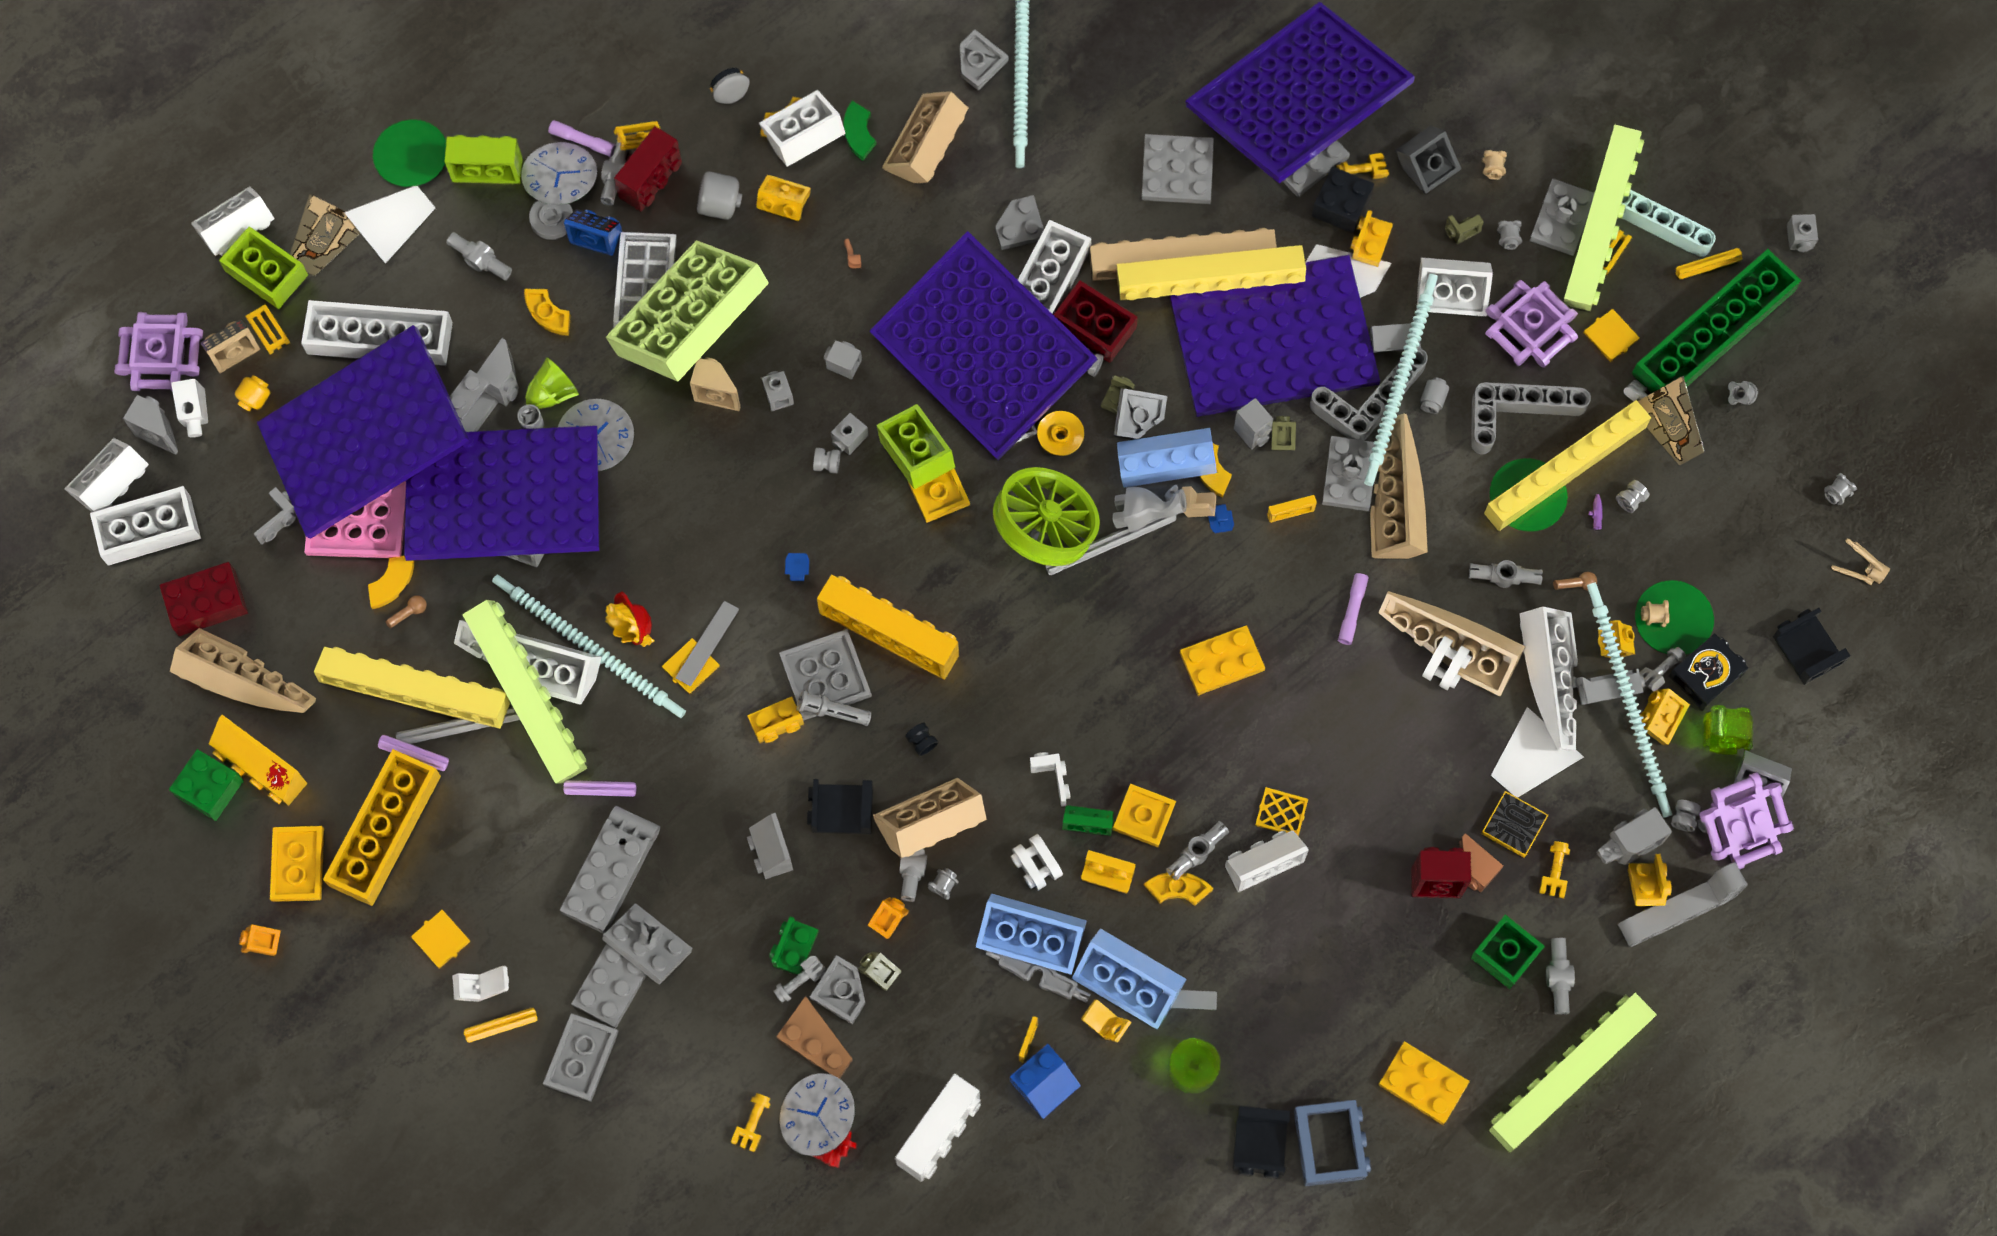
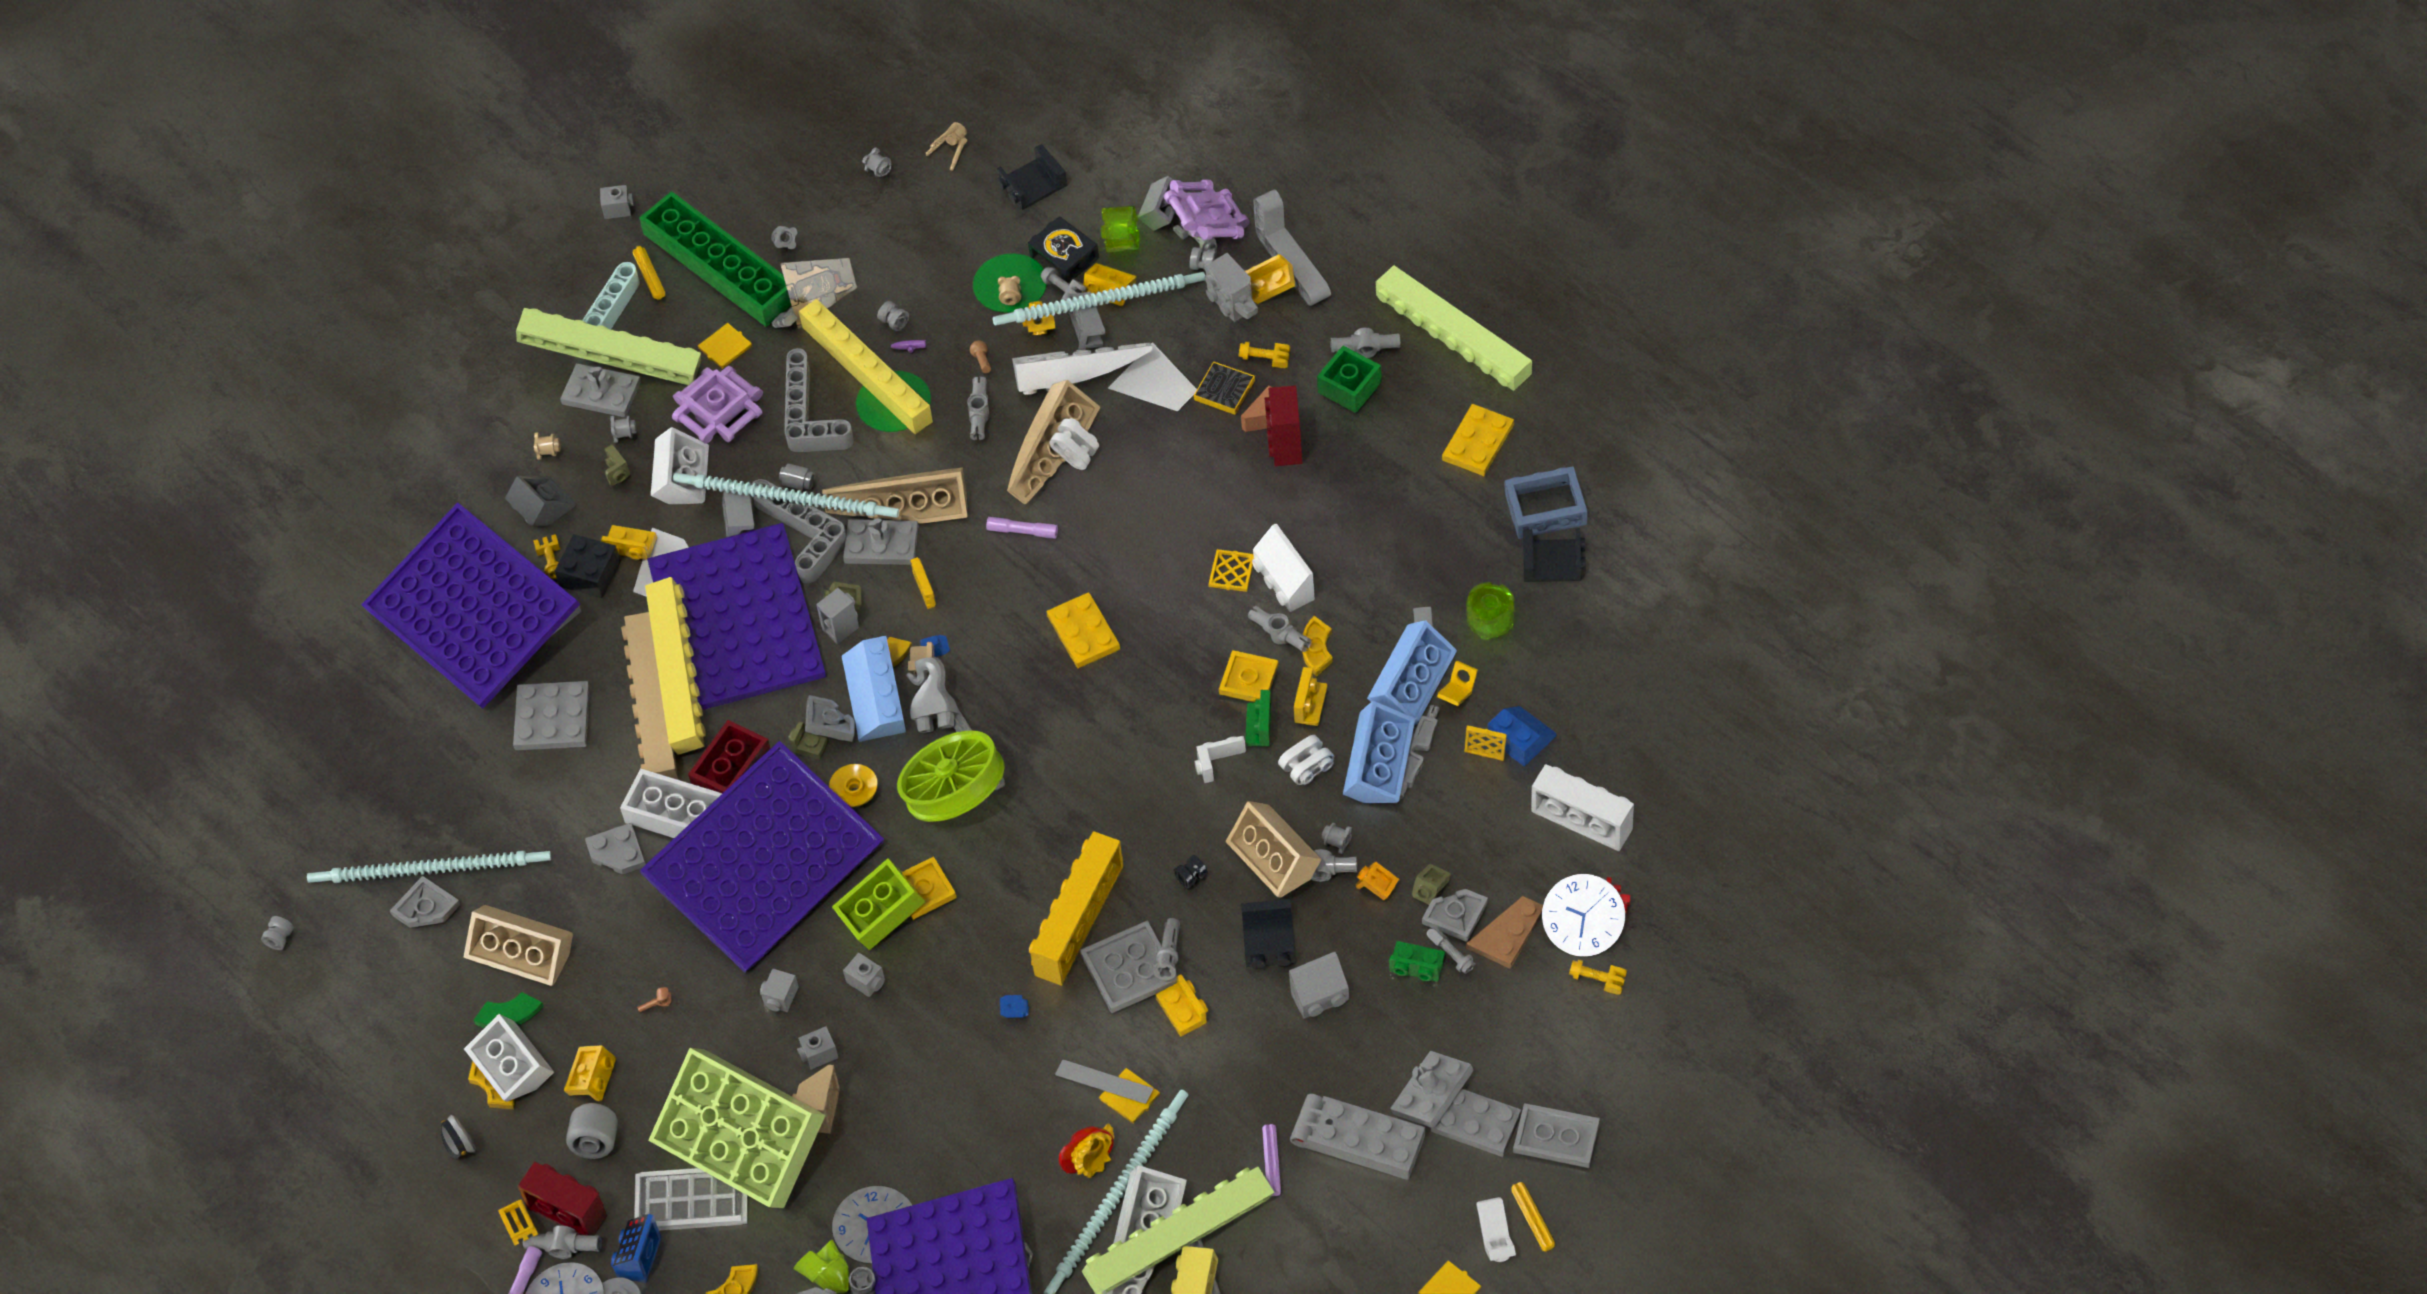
camera: 90 degrees left, 15 degrees down
light grey wheel [813,447,840,473] -> none

